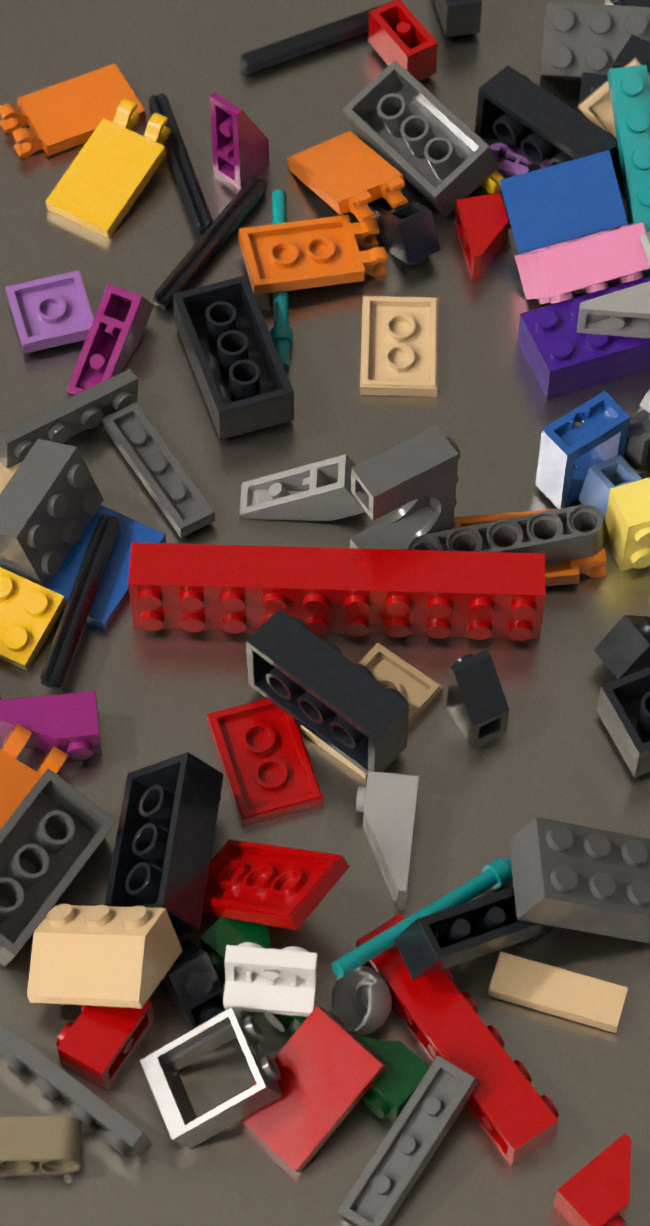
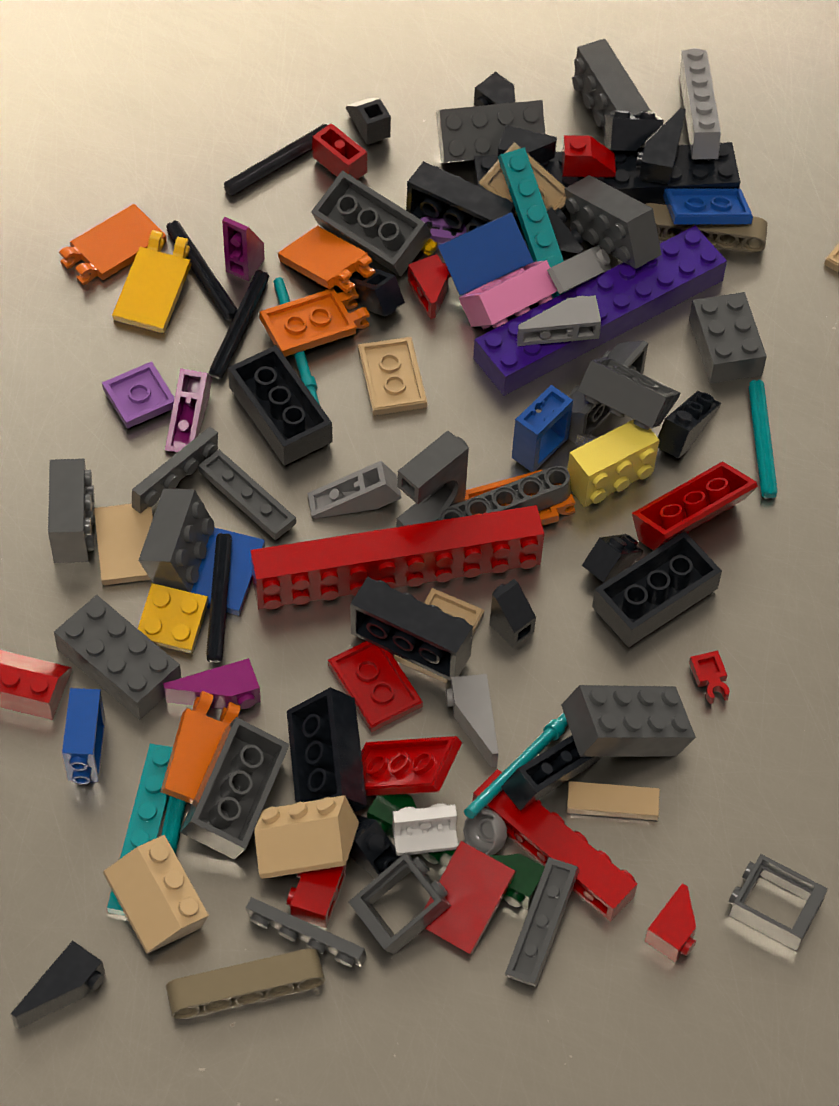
camera: 15 degrees left, 0 degrees up
medium blue brick [578,455,642,525] -> none

